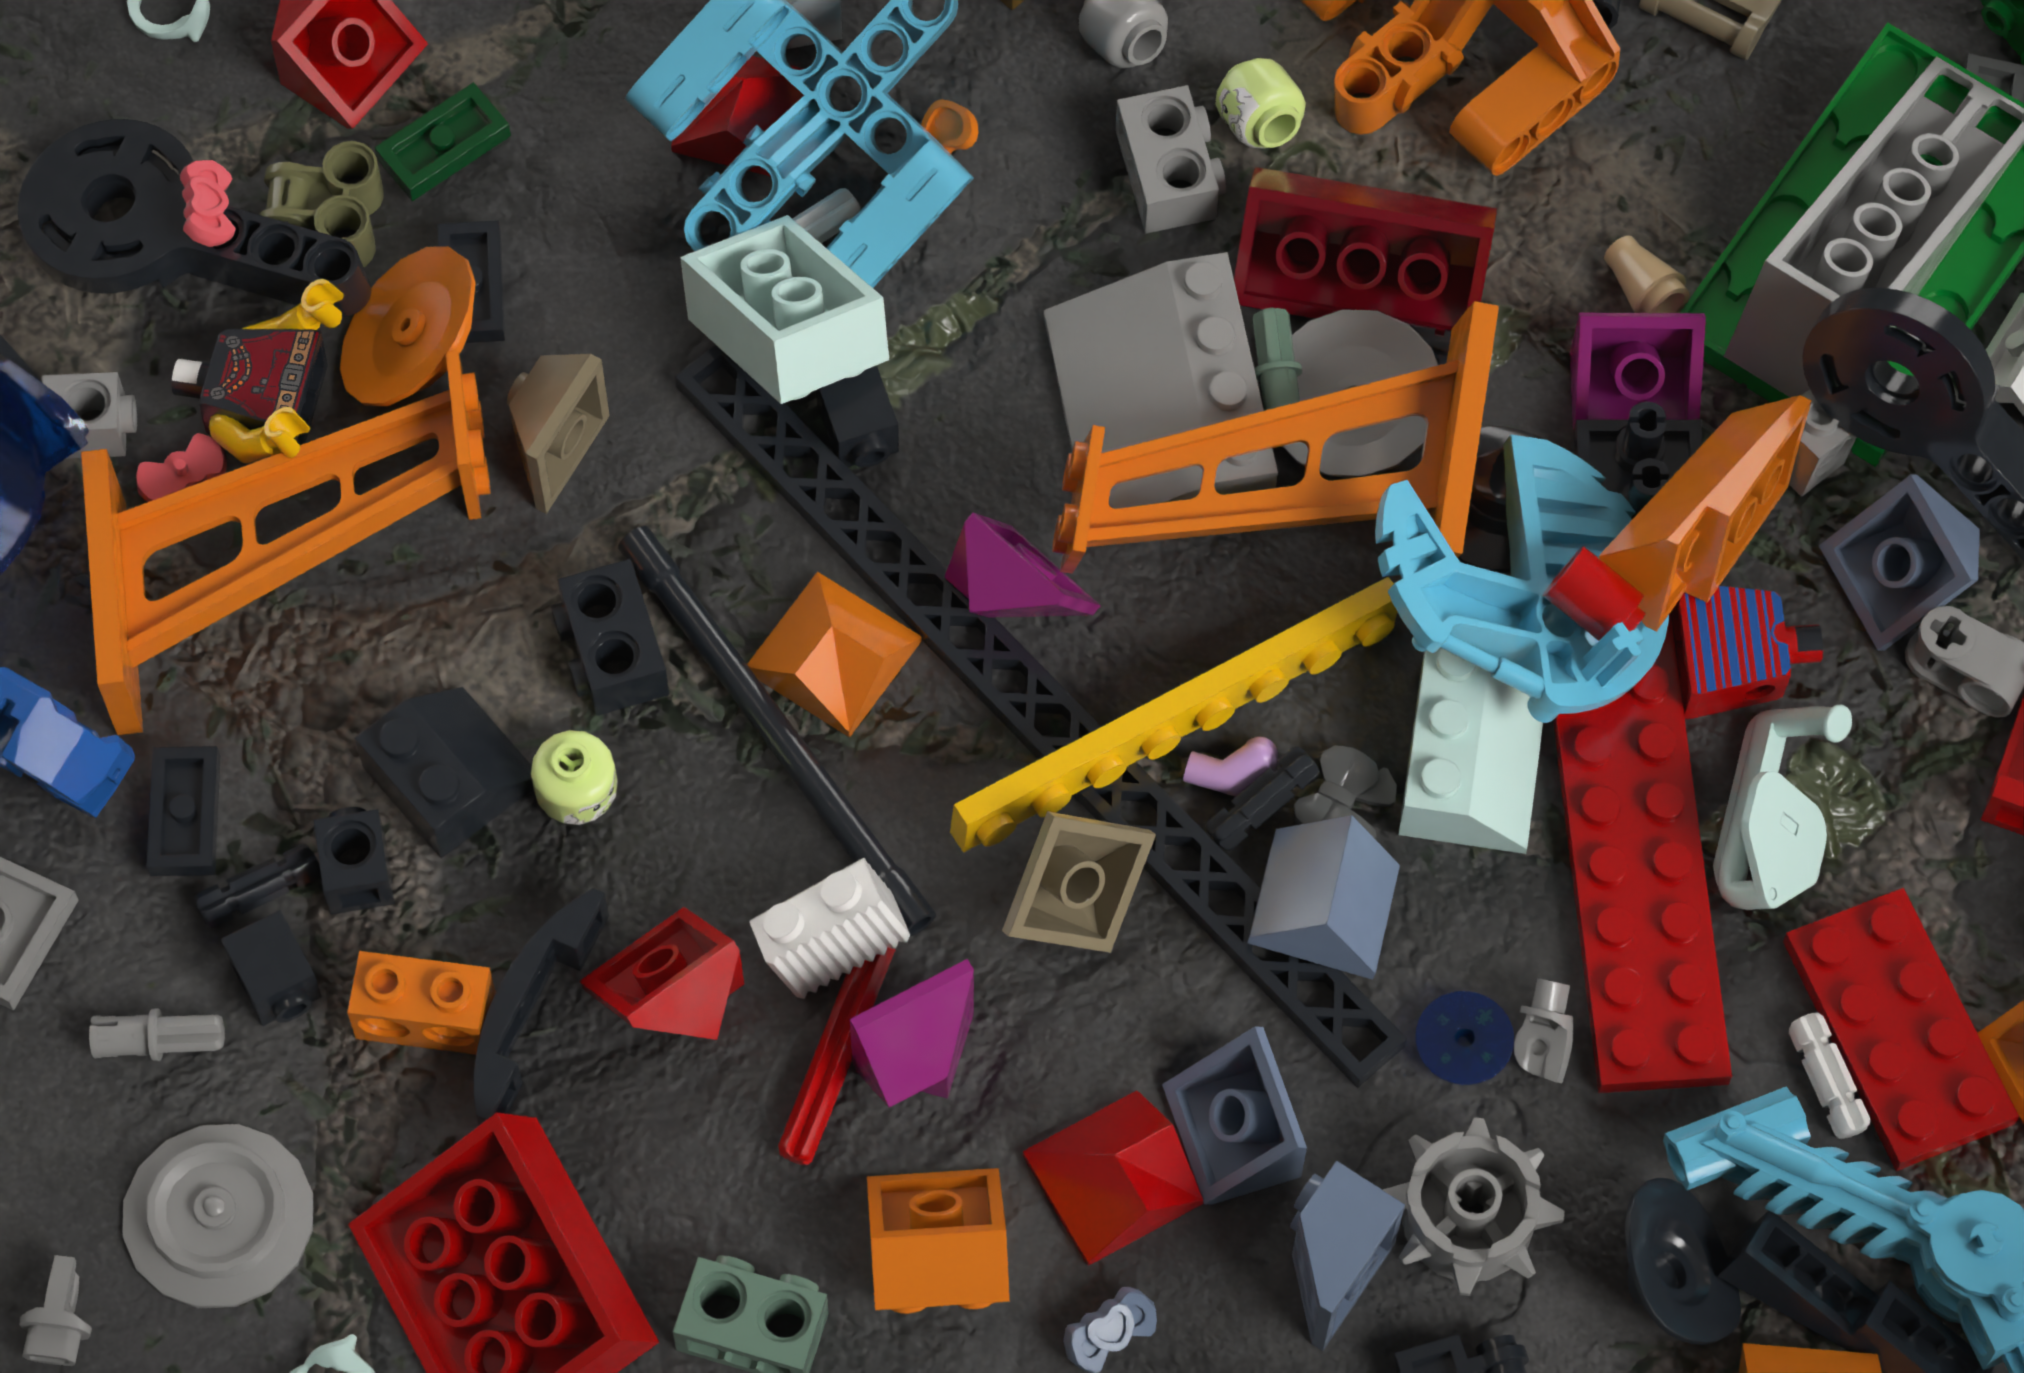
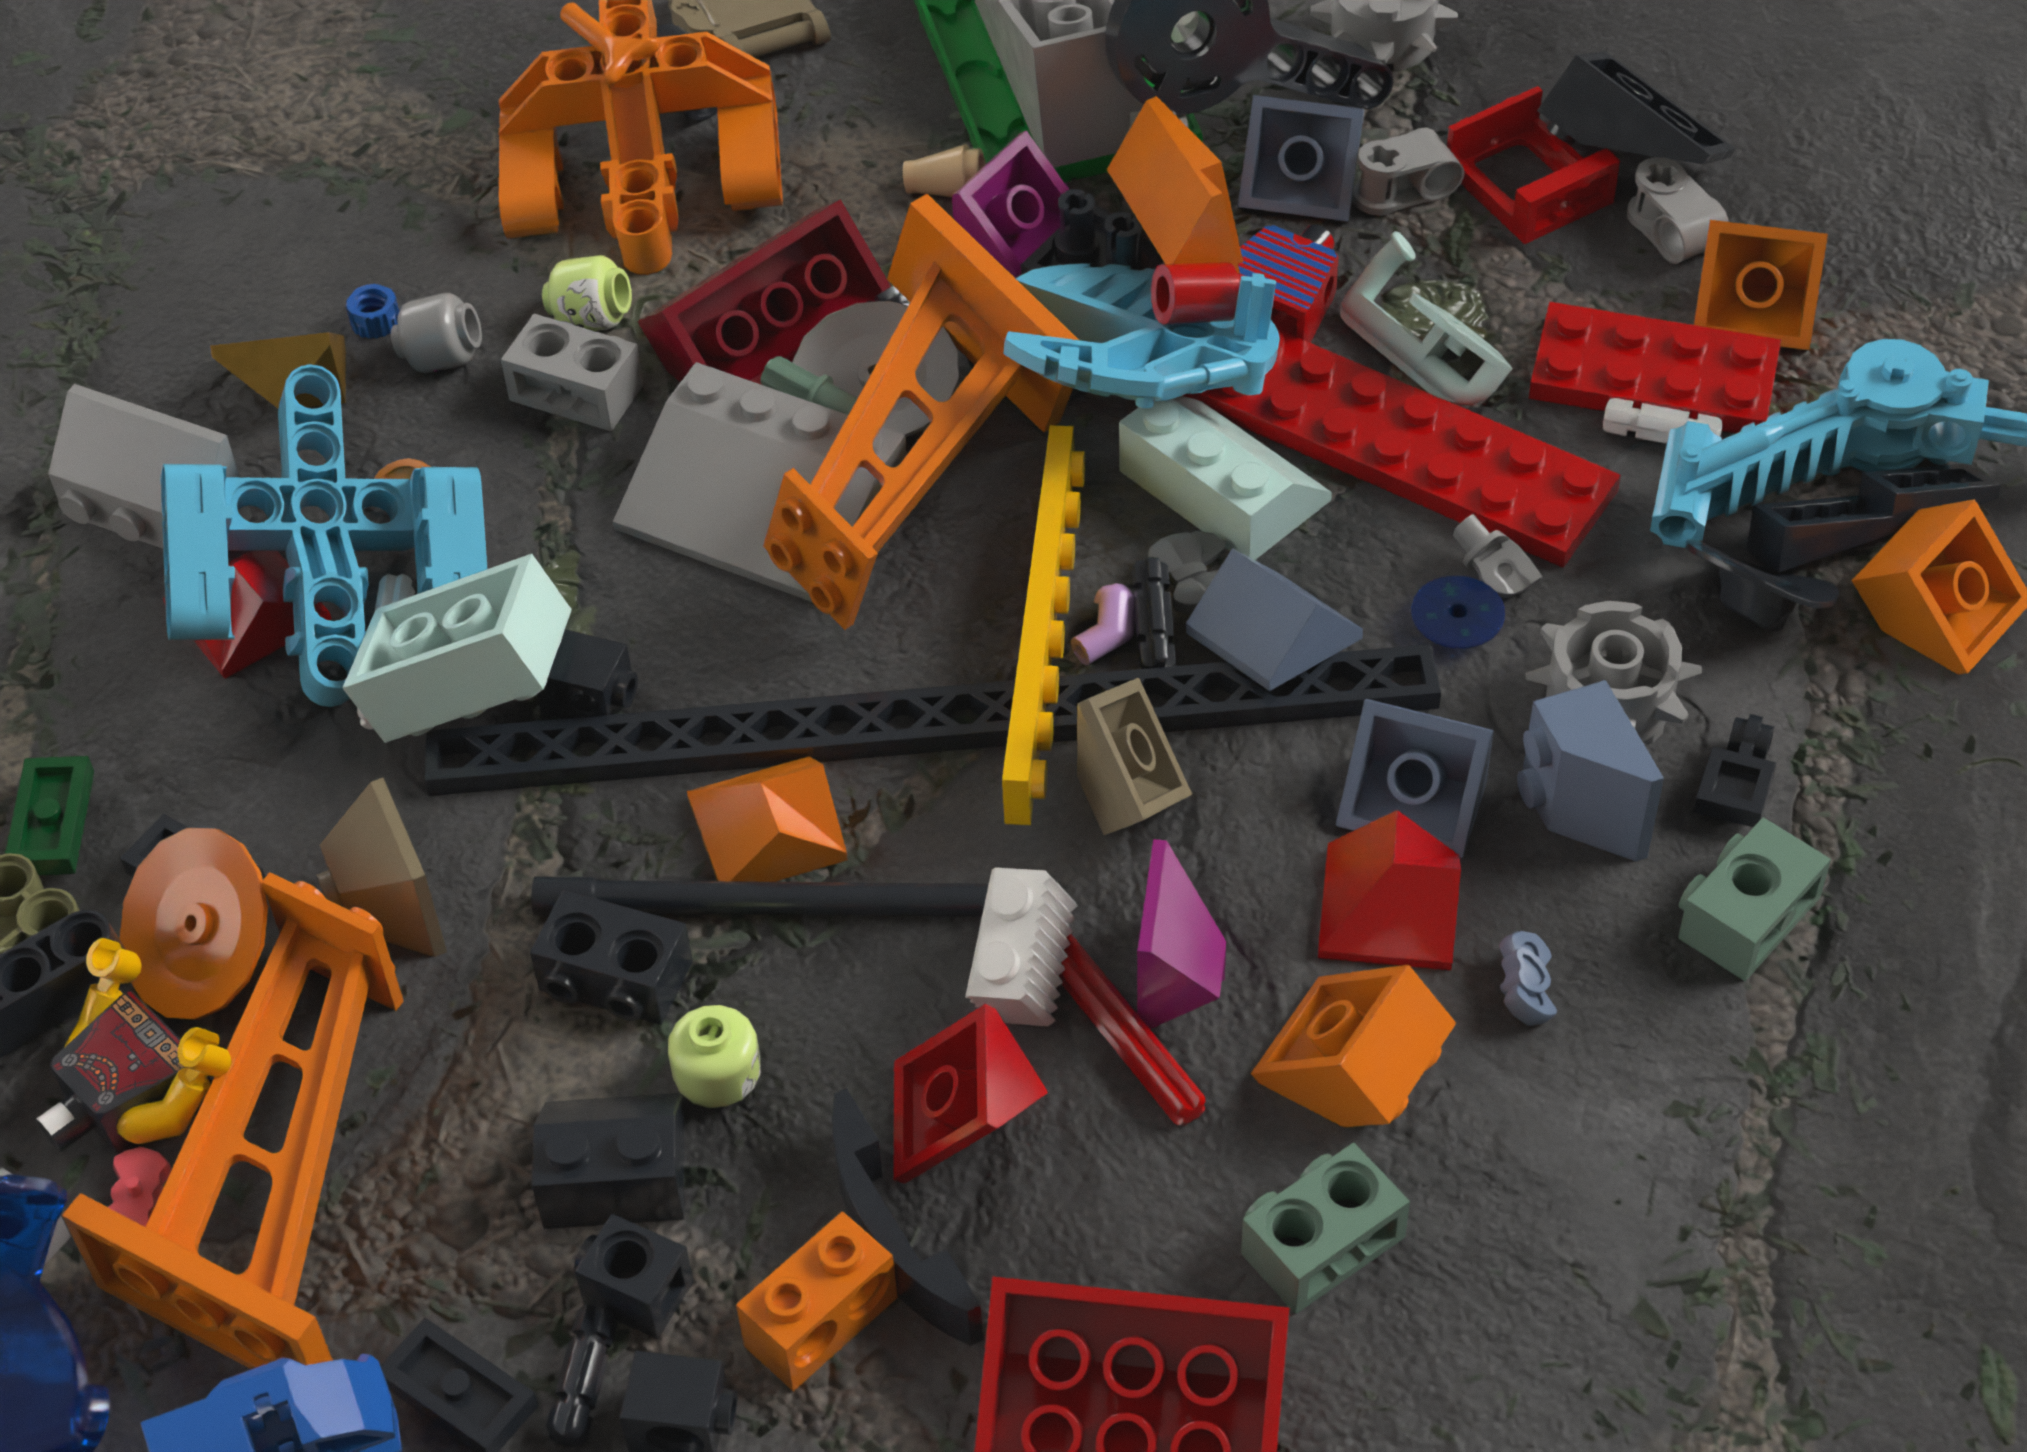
camera: 50 degrees left, 15 degrees down
magenta slope [944,513,1101,618] -> none

